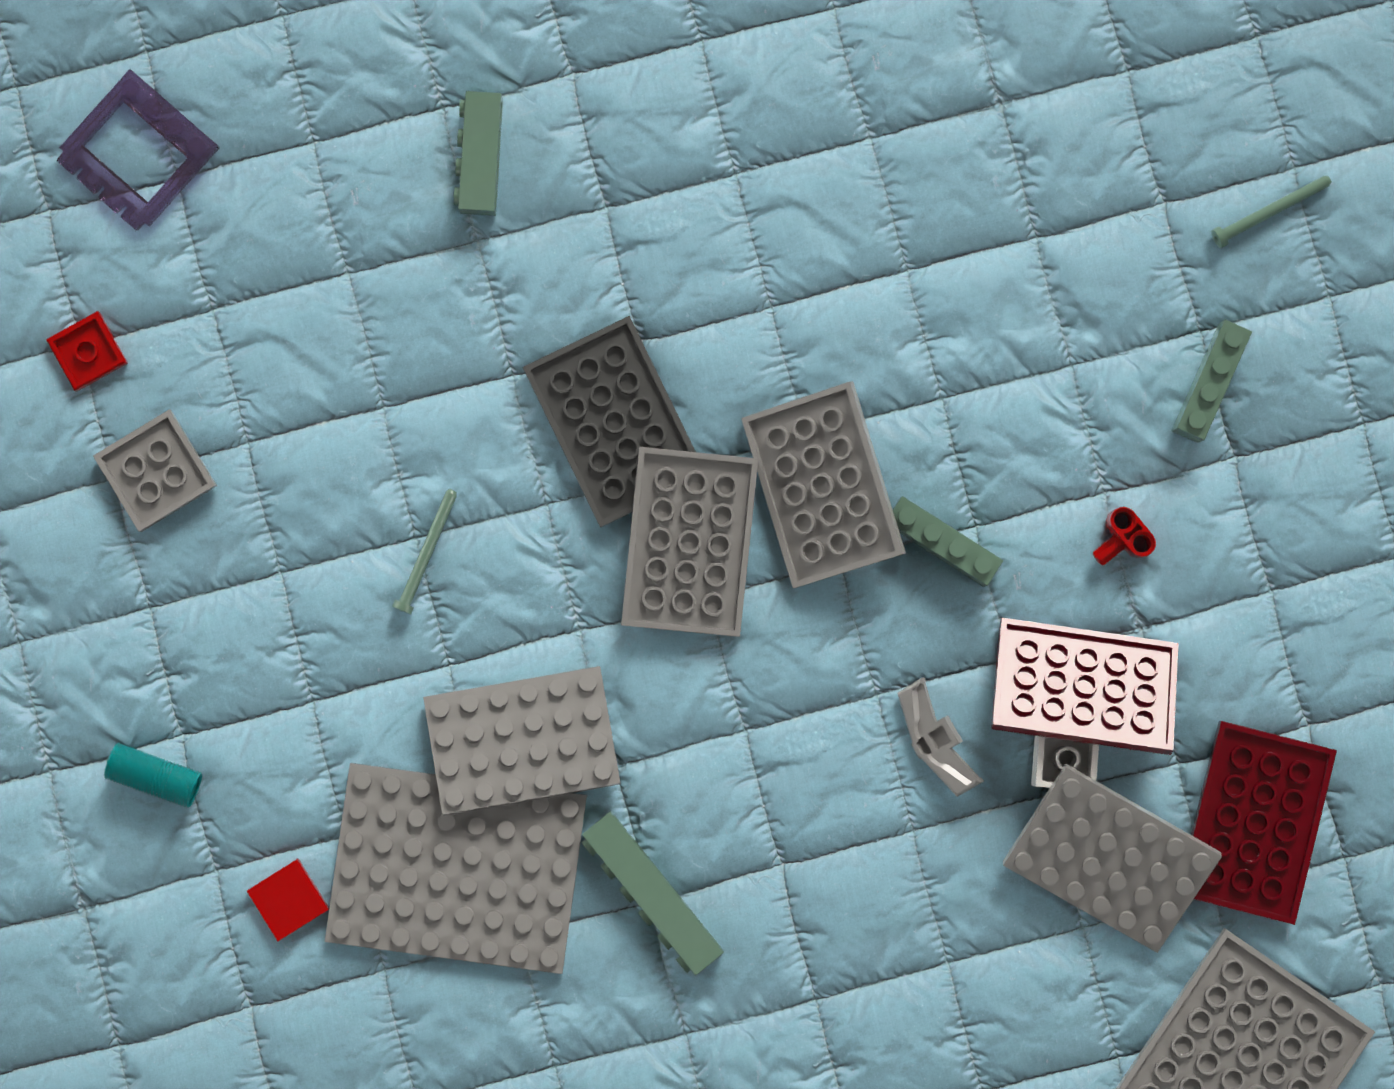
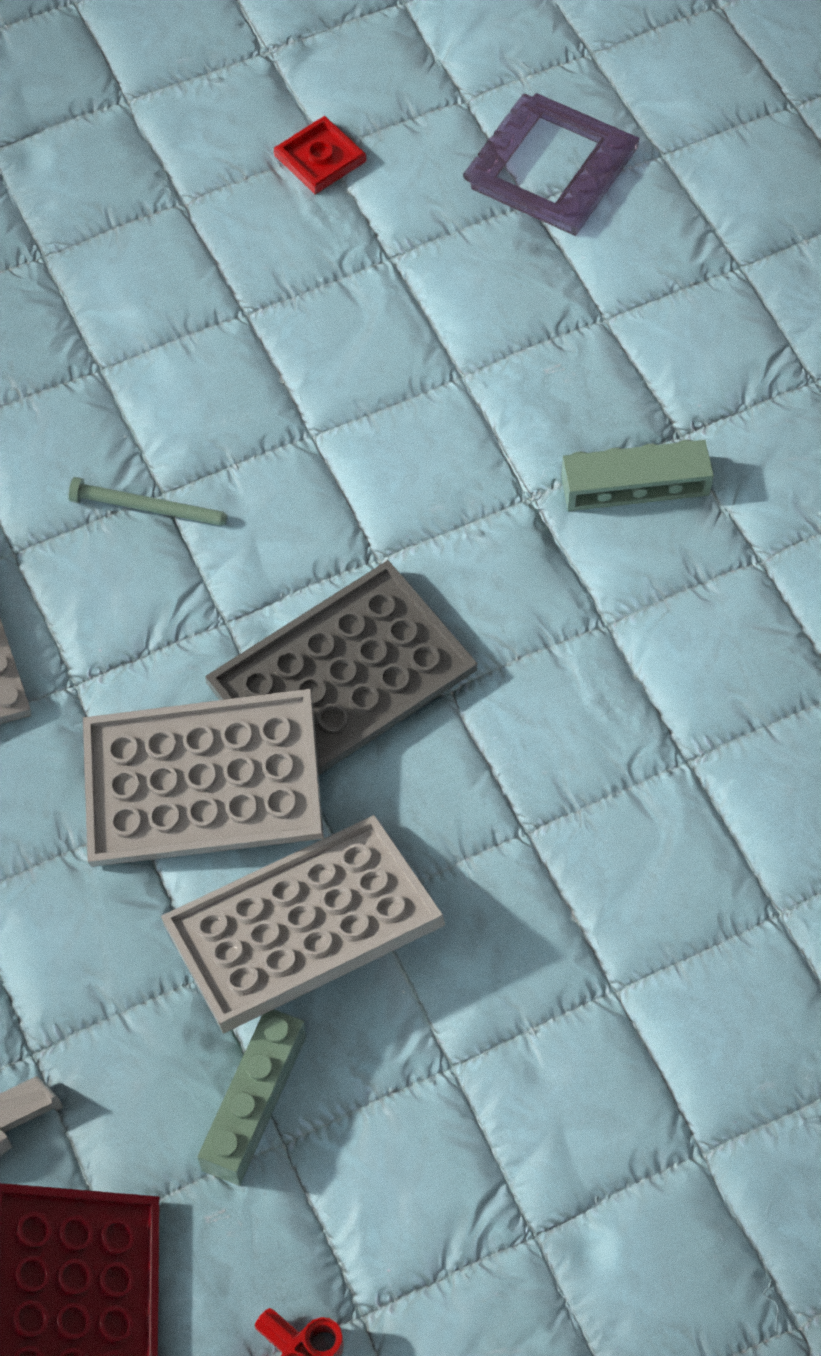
camera: 85 degrees right, 25 degrees down
light grey plate [93,409,217,532] -> none

